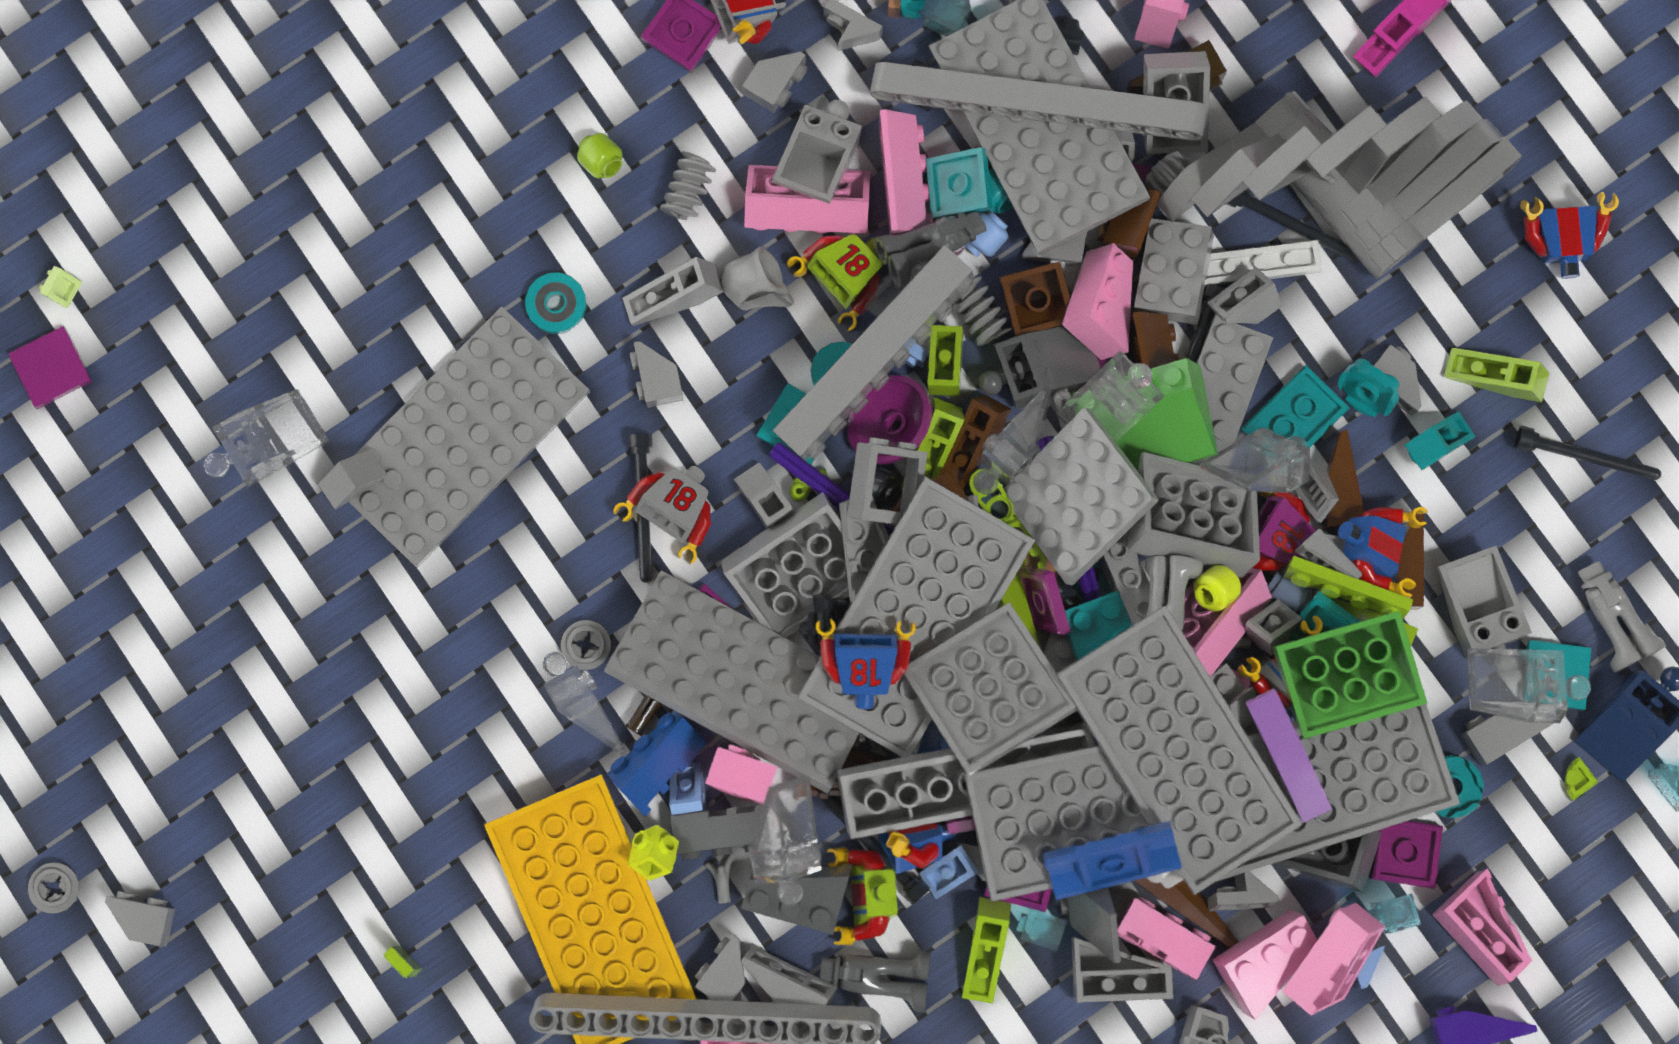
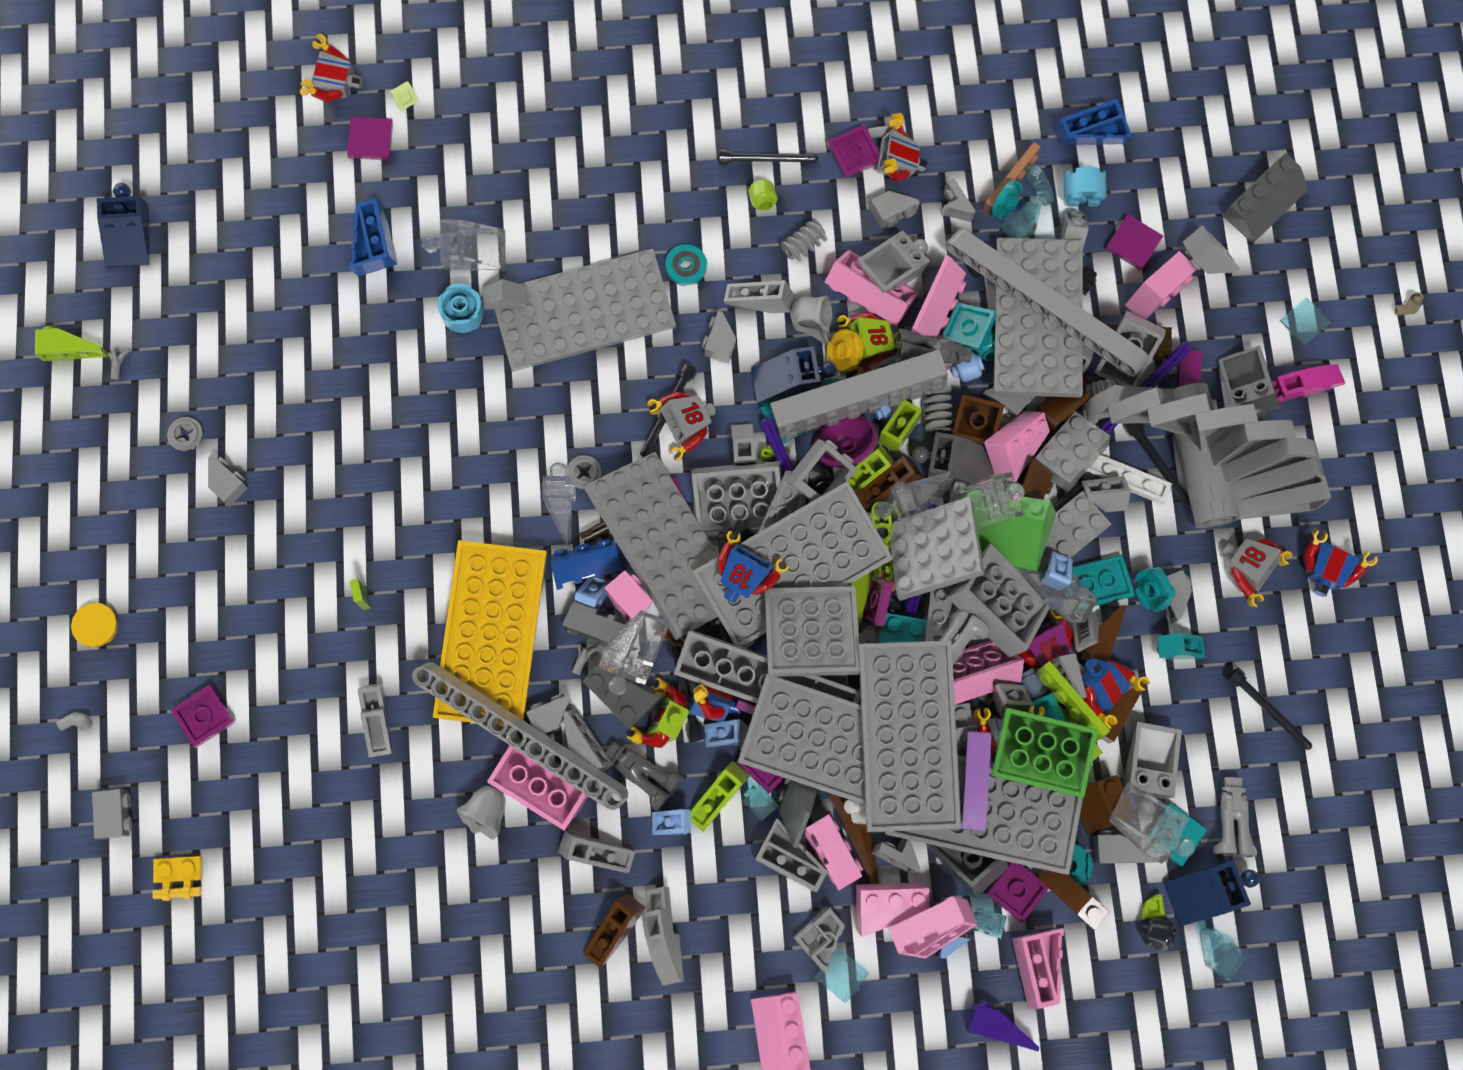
camera: 25 degrees right, 5 degrees down
neon yellow brick [627,825,679,881] -> none
blue piece [1043,821,1182,900] -> none
neon yellow head [1194,565,1241,611] -> none
lime slope [1444,348,1550,402] -> none
none -> blue wedge [349,198,398,277]
none -> medium azure brick [438,284,484,333]
none -> light blue slope [652,809,691,835]
none -> black piece [719,148,818,166]
none -> dark blue slope [751,346,837,405]
none -> yellow tile [826,330,864,373]
none -> reddish brown slope [1037,870,1110,929]
none -> light blue slope [1041,551,1073,591]
none -> reddish brown slope [1080,775,1135,834]
none -> dark purple axle [1099,342,1191,434]
none -> black head [1141,917,1177,951]
none -> magenta tile [1177,350,1202,387]
none -> dark grey slope [1218,345,1280,421]
none -> torso [1223,539,1292,607]

